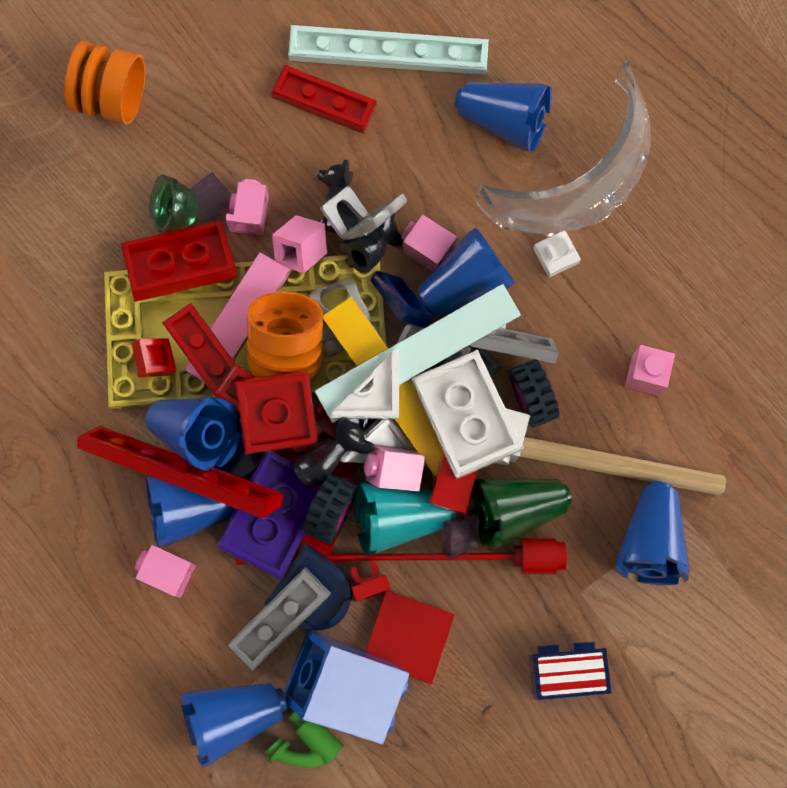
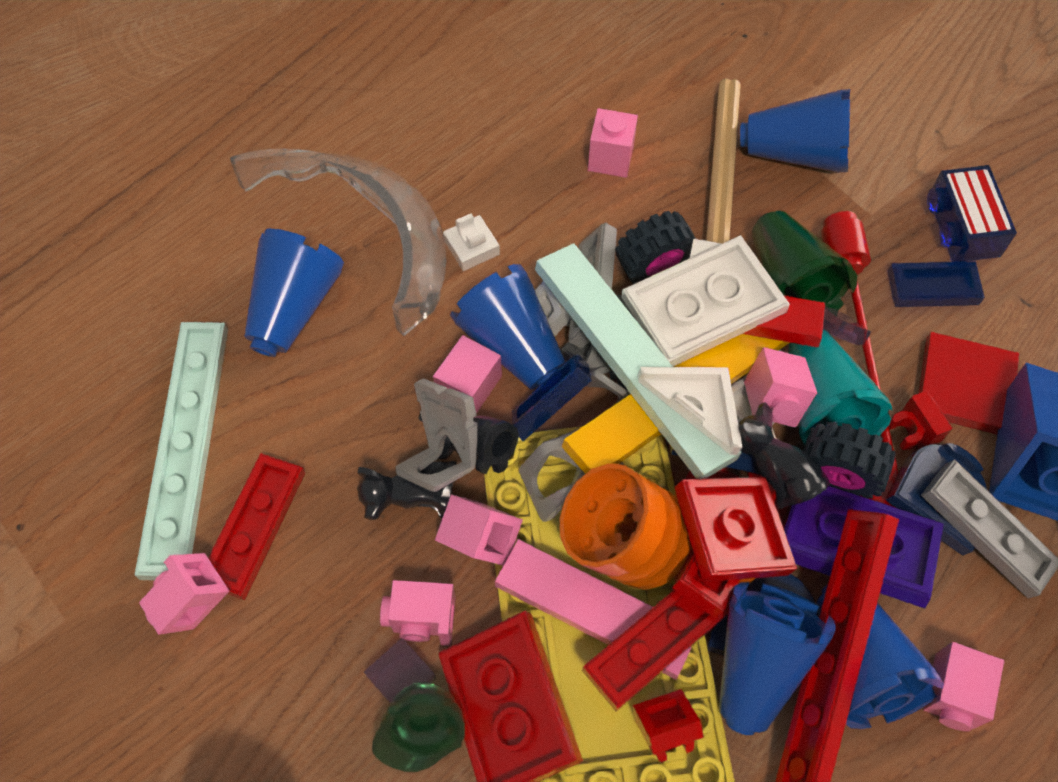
camera: 90 degrees left, 15 degrees down
none -> bright pink brick [139,553,229,635]
none -> clear blue tile [888,261,985,307]

